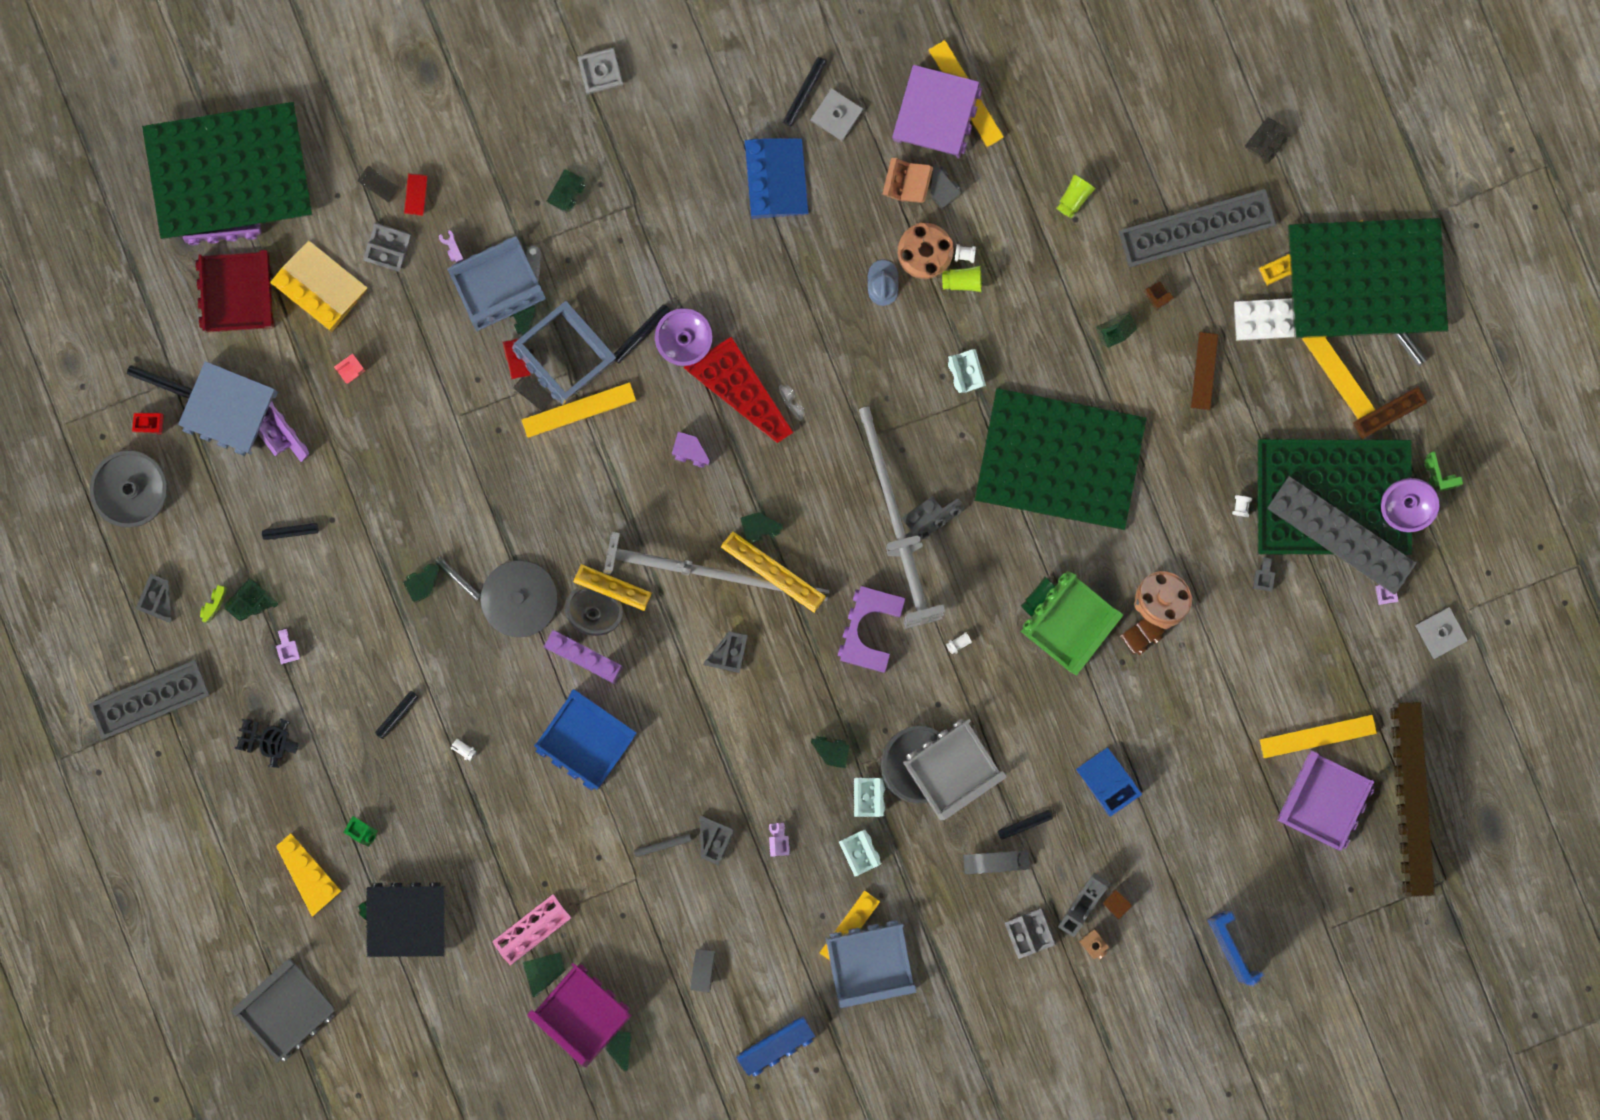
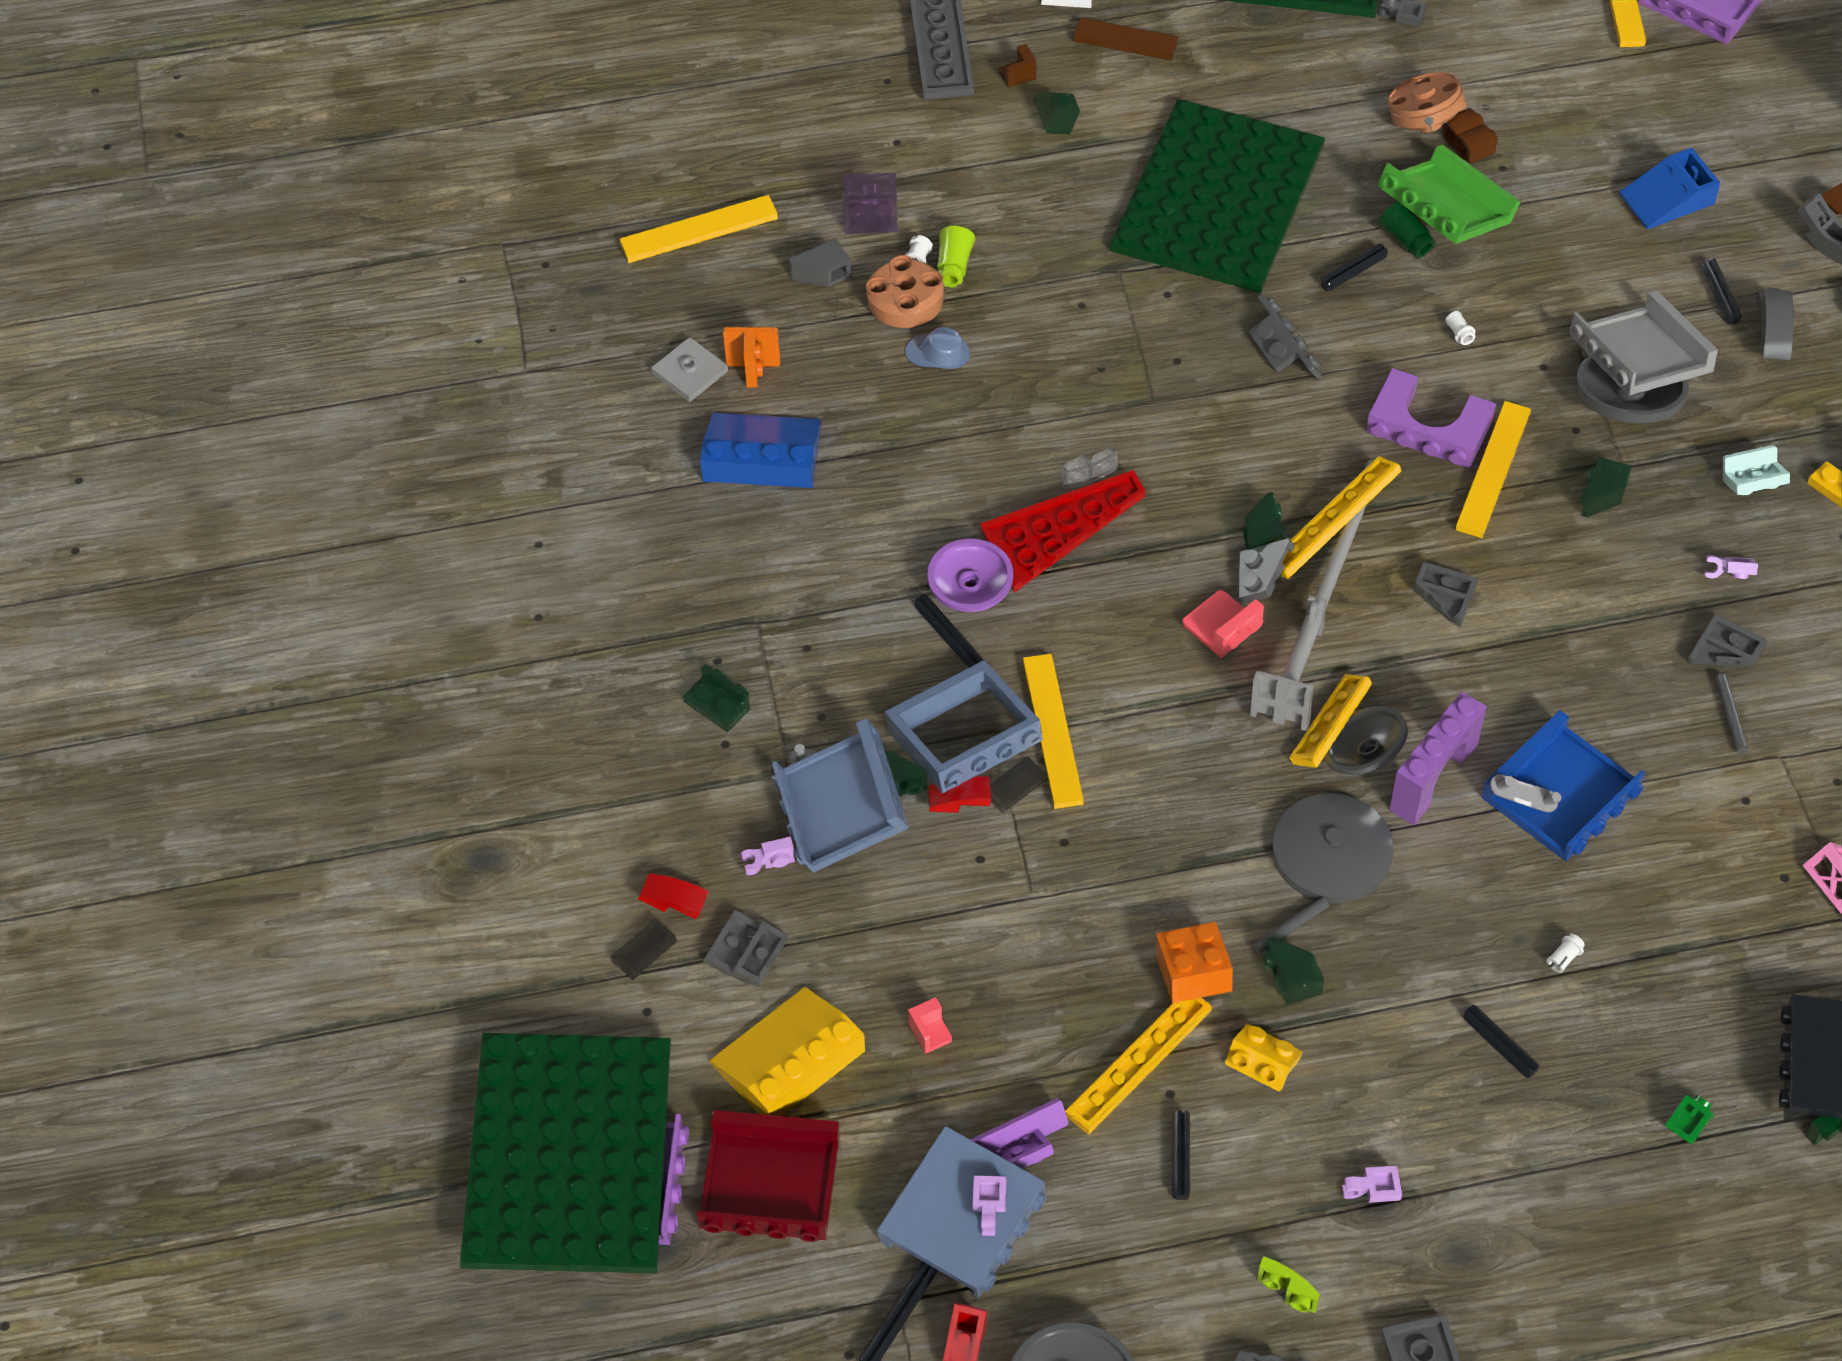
camera: 80 degrees left, 30 degrees down
clear green slope [224,577,278,621] -> none
black piece [234,718,299,768] -> none
yellow wing [276,833,342,917] -> none
light grey plate [577,48,623,94] -> none
medium lavender slope [672,432,710,468] -> none
black axle [783,57,826,126] -> none
light aqua bracket [854,778,885,817] -> none
light grey piece [859,407,945,629] -> none
nougat bracket [882,158,933,203] -> none
medium lavender panel [892,65,982,158] -> none
light aqua bracket [948,349,986,393] -> none
lime plant [1056,175,1096,219] -> none
white bush [1232,495,1252,517] -> none
none -> orange bracket [723,327,781,388]
none -> clear purple brick [843,173,898,234]
none -> lavender plate [972,1176,1007,1236]
none -> yellow tile [1065,998,1212,1135]
none -> orange brick [1156,922,1233,1003]
none -> coral bracket [1183,590,1264,658]
none -> yellow bracket [1225,1024,1303,1091]
none -> wing [1239,538,1294,604]
none -> black axle [1320,244,1388,291]
none -> yellow tile [1456,401,1531,539]
none -> light grey piece [1490,774,1561,813]

